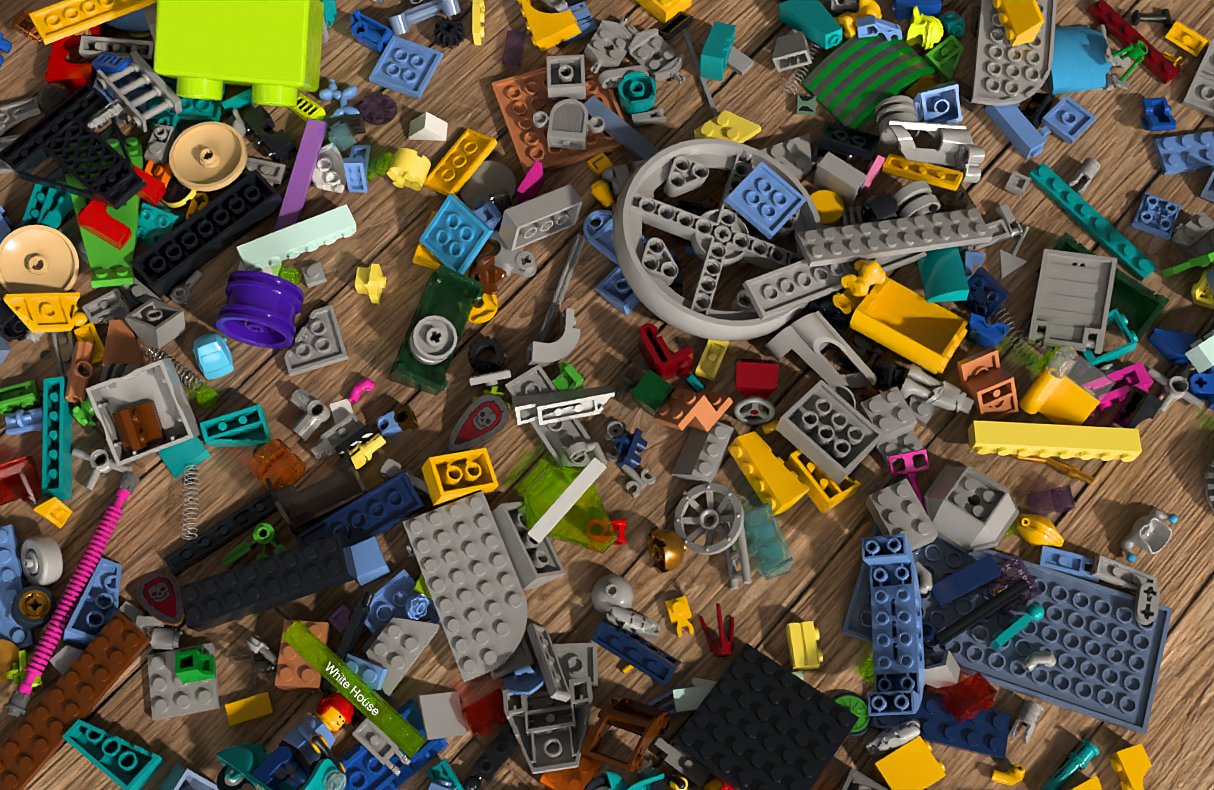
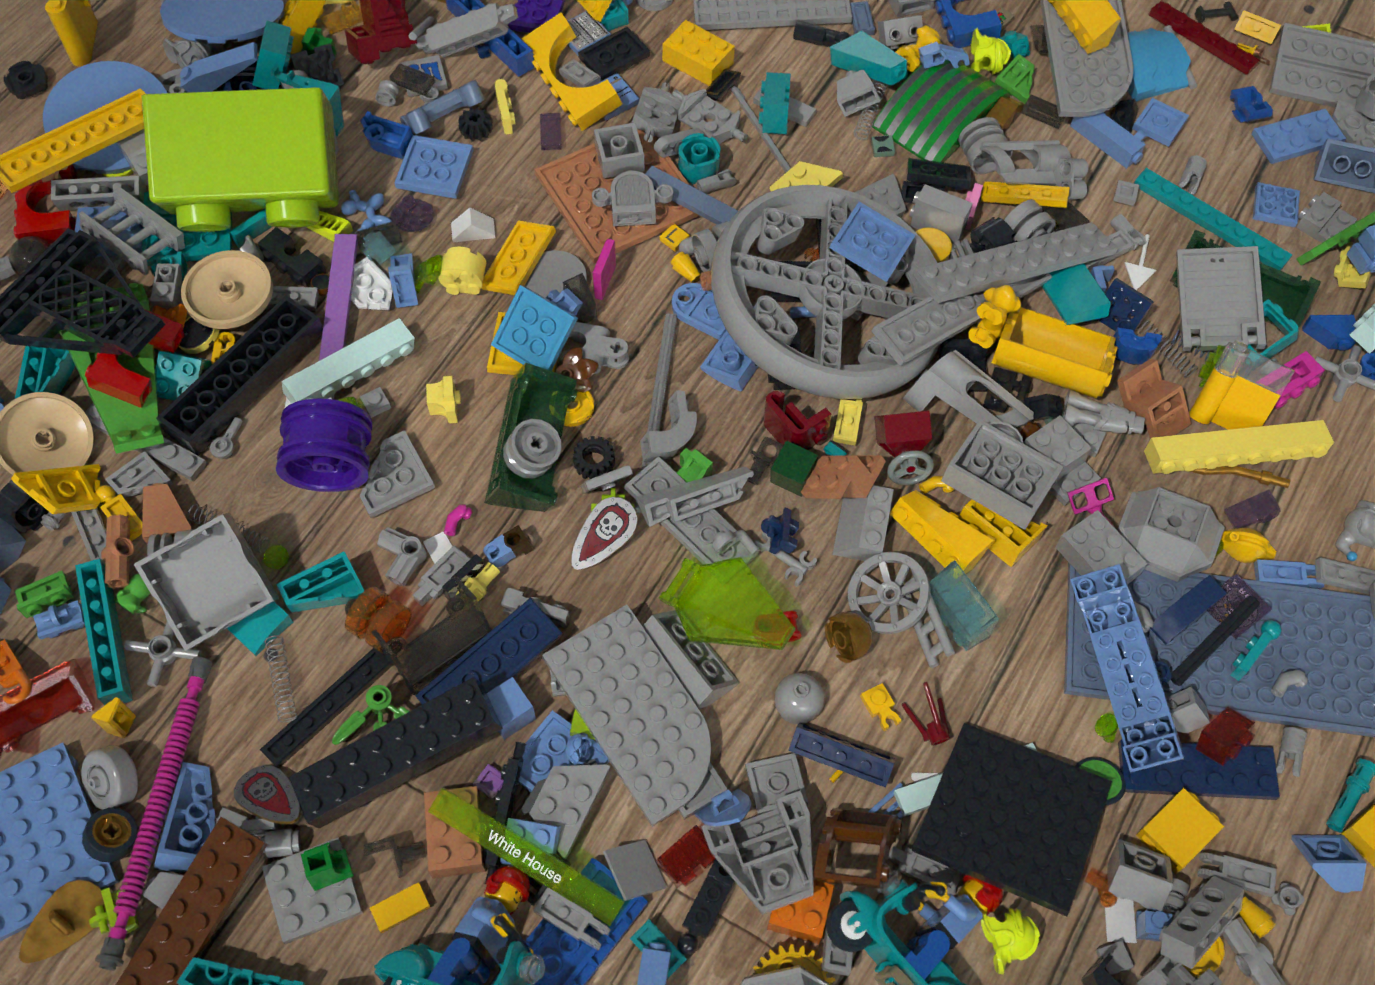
camera: 15 degrees left, 5 degrees down
clear smoke plate [87,98,125,130] -> none
blue slope [92,53,132,74] -> none
reddish brown bracket [112,401,167,453] -> none
black pin [120,290,144,313] -> none
light grey slope [125,298,186,349] -> none
medium azure helmet [192,332,234,380] -> none
light grey plate [245,634,279,665] -> none
yellow brick [421,448,499,506] -> none
light grey brick [499,184,583,252] -> none
light grey tile [526,623,572,702] -> none
white sticker [528,458,606,543] -> none
light grey plate [605,421,626,441] -> none
light grey hinge [605,606,661,639] -> none
light yellow brick [785,621,823,671] -> none
light grey hinge [866,719,921,757] -> none
medium blue slope [913,81,963,124] -> none
yellow arm [991,764,1025,786] -> none
plant [1104,40,1148,89] -> none
black arch [1113,386,1164,429] -> none

